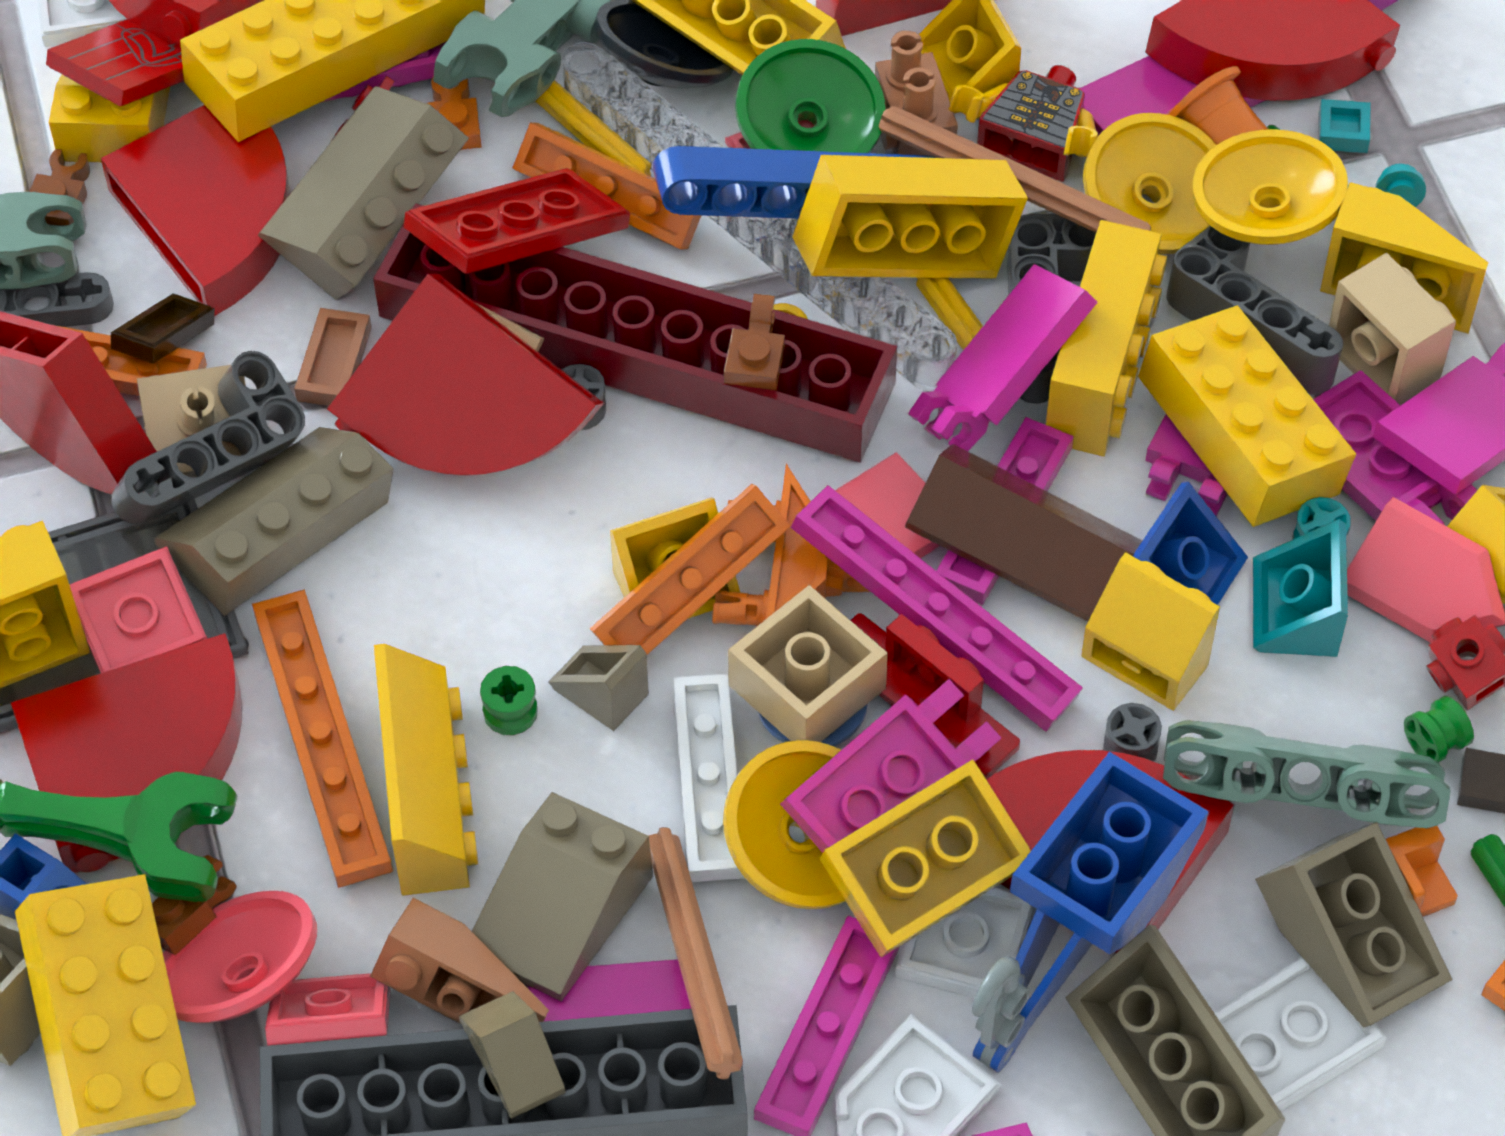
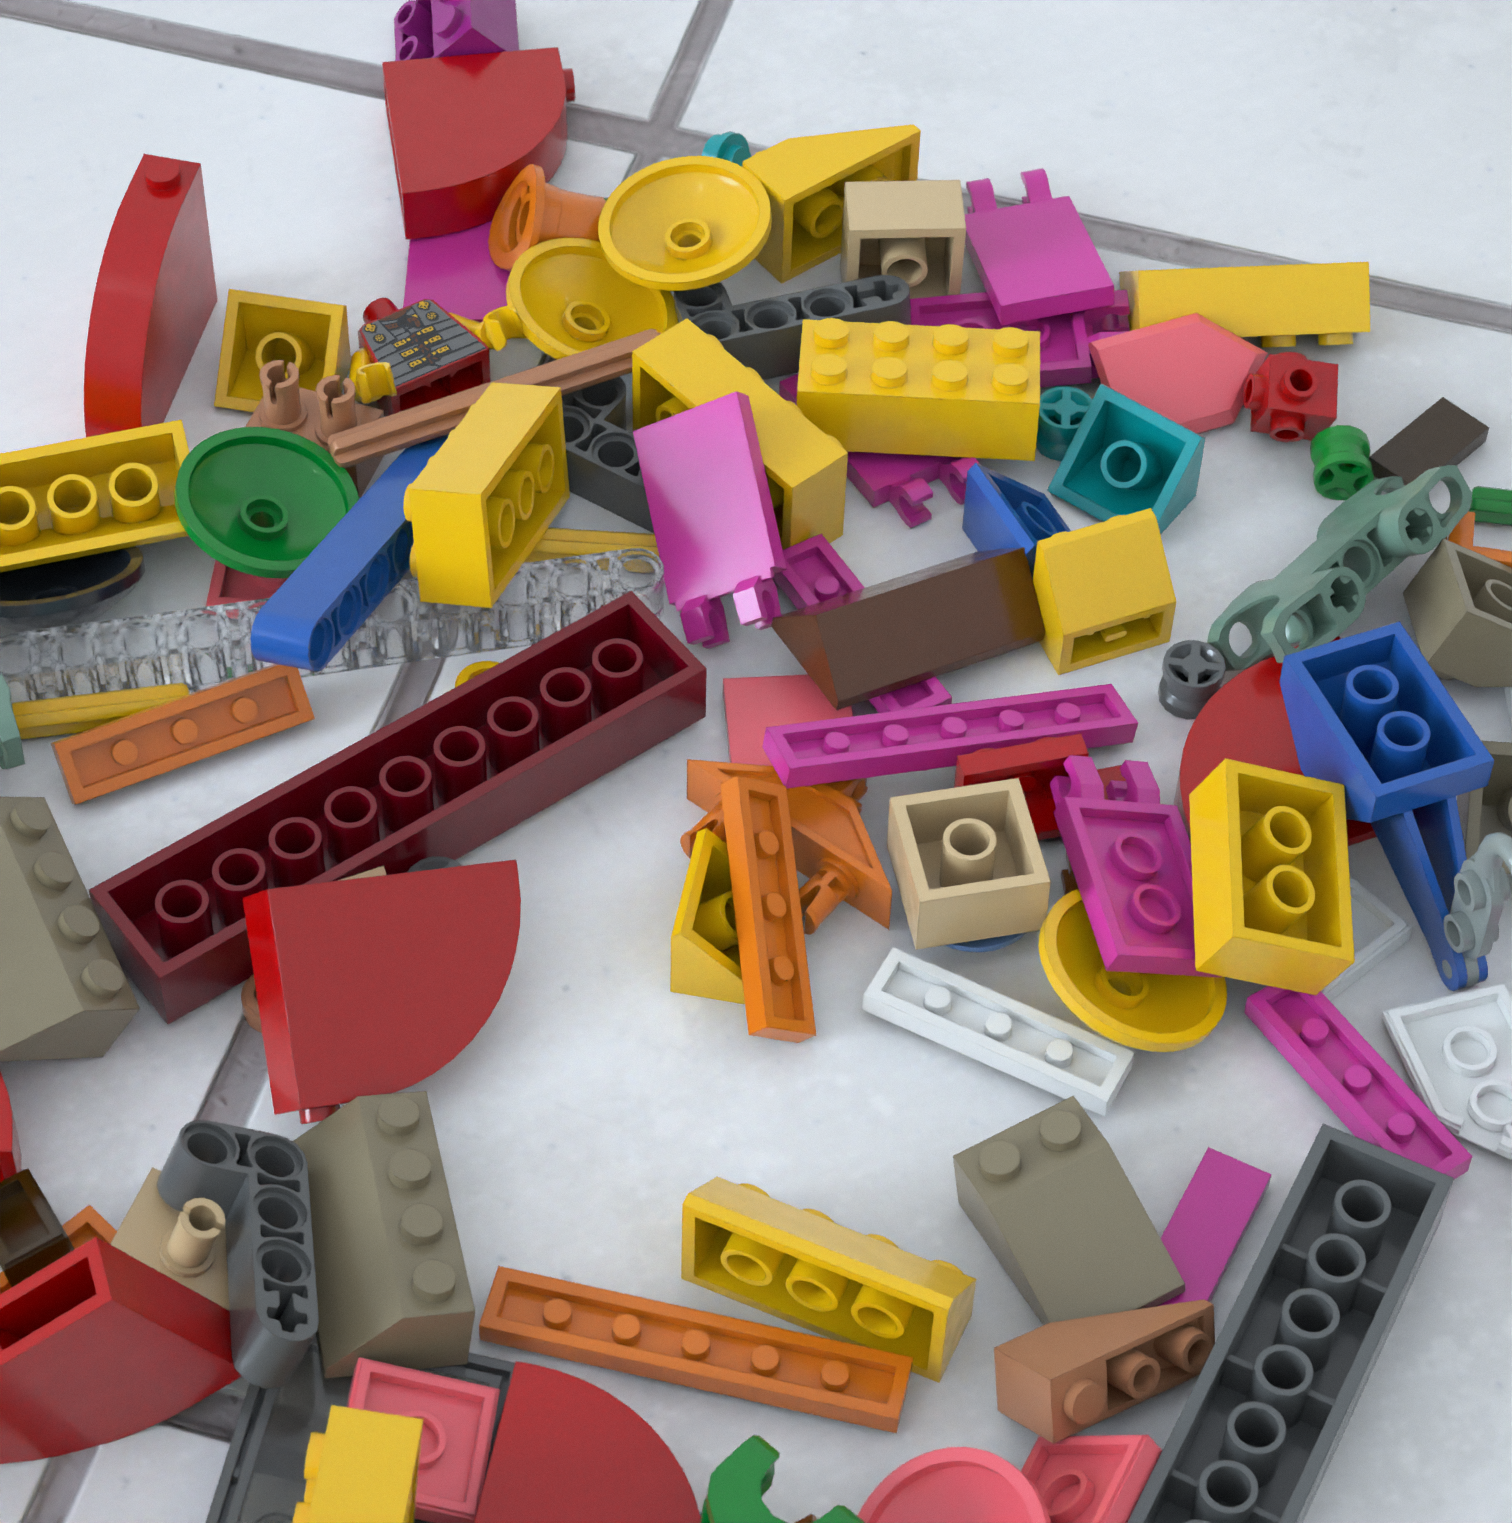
camera: 60 degrees left, 5 degrees down
nougat tile [294,308,372,406] -> none
red tile [404,168,630,274] -> none
dark tan slope [459,991,566,1119] -> none
green wheel [480,666,538,735] -> none
dark tan slope [548,645,649,731] -> none
nougat axle [649,827,743,1079] -> none
dark orange plate [724,294,785,390] -> none
teal plate [1318,99,1371,153] -> none

